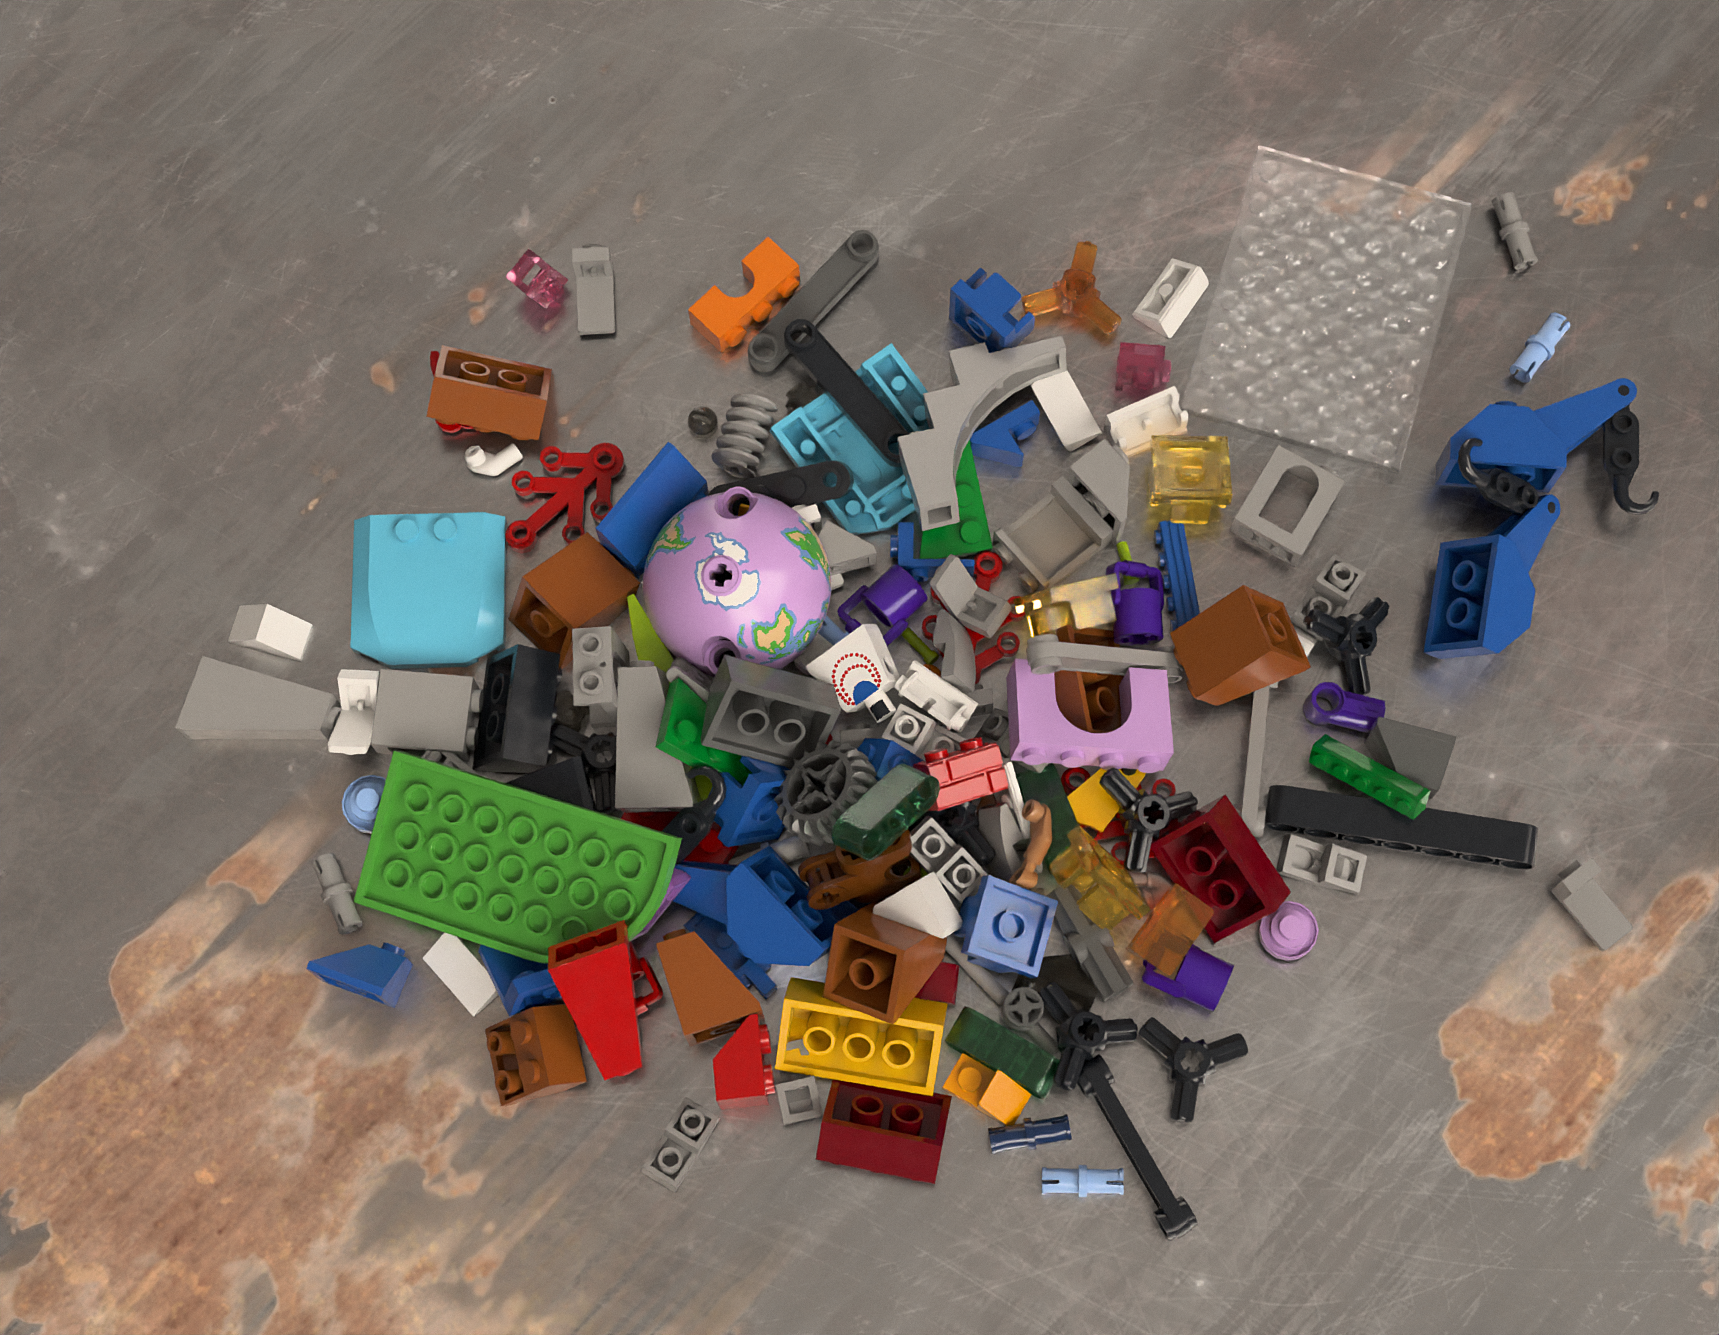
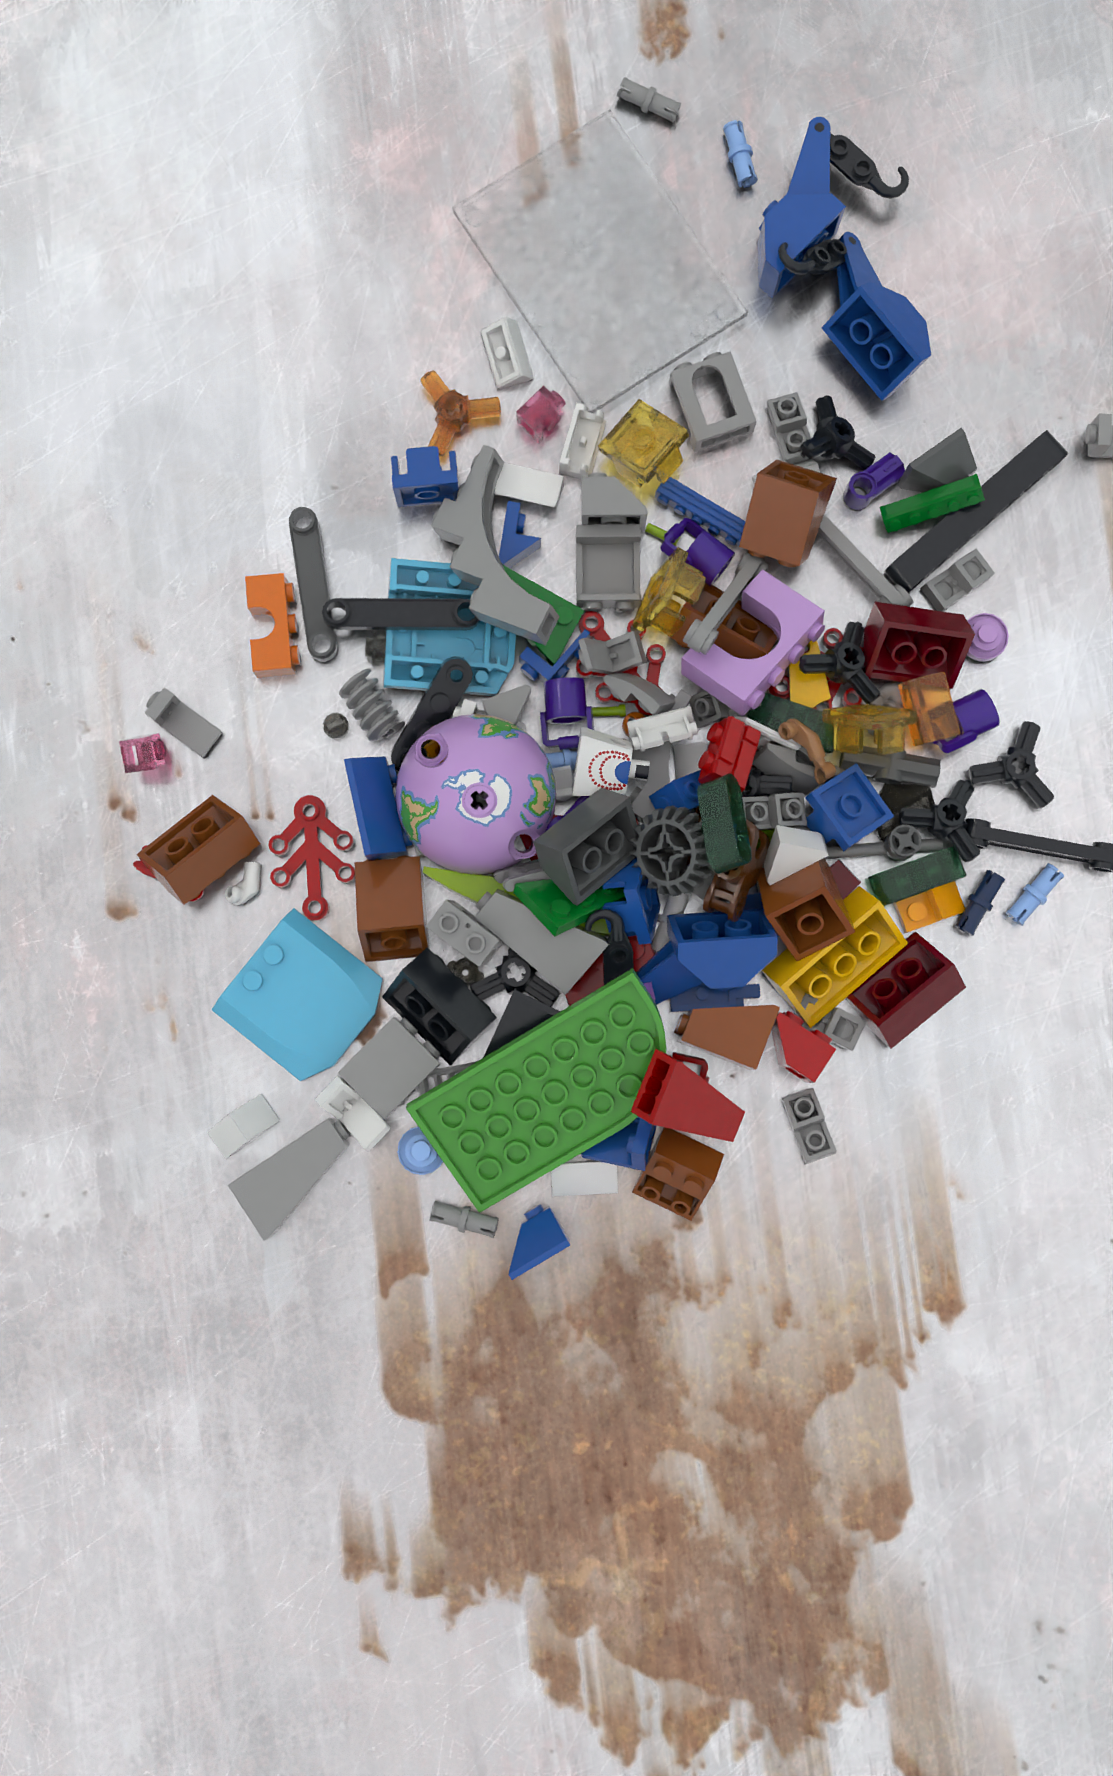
camera: 55 degrees left, 10 degrees up
white slope [882,703,967,761] -> none

